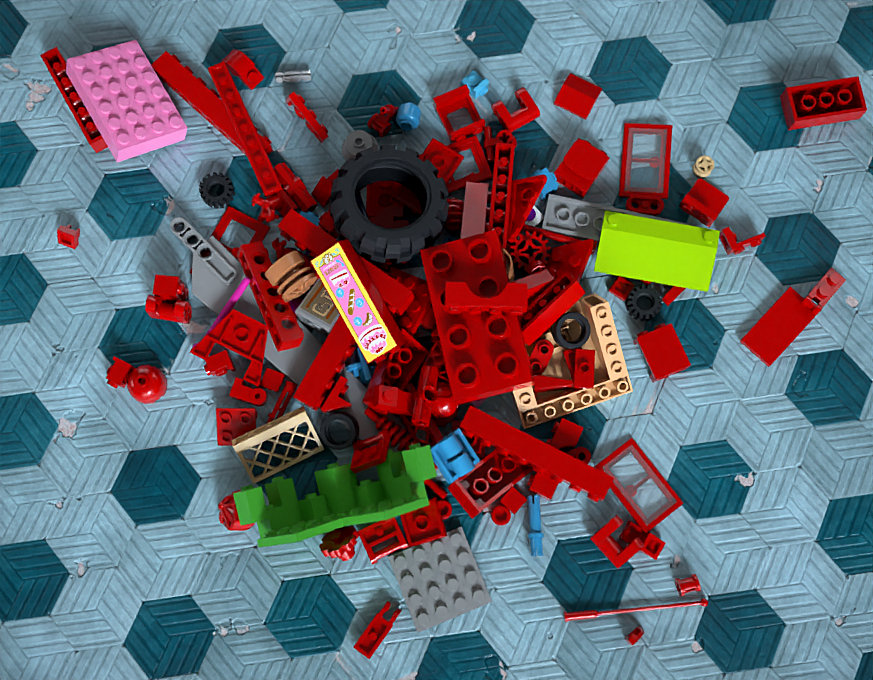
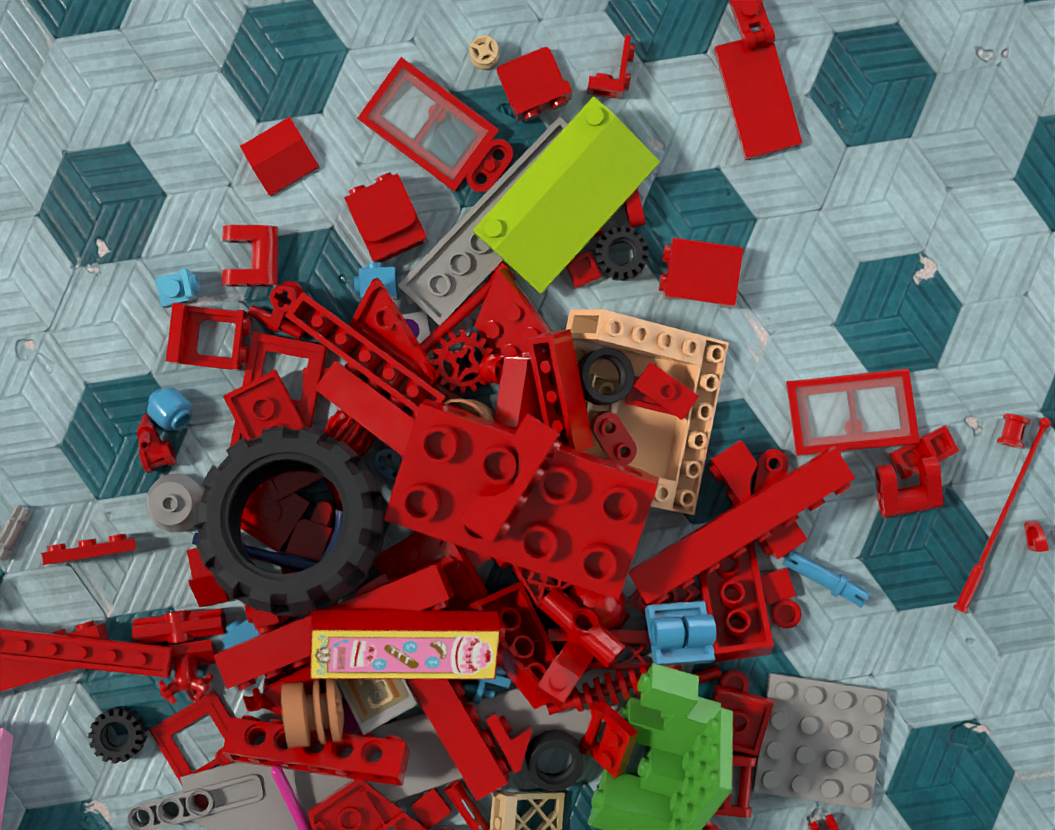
camera: 60 degrees left, 10 degrees up
red slope [532,374,574,393] -> none

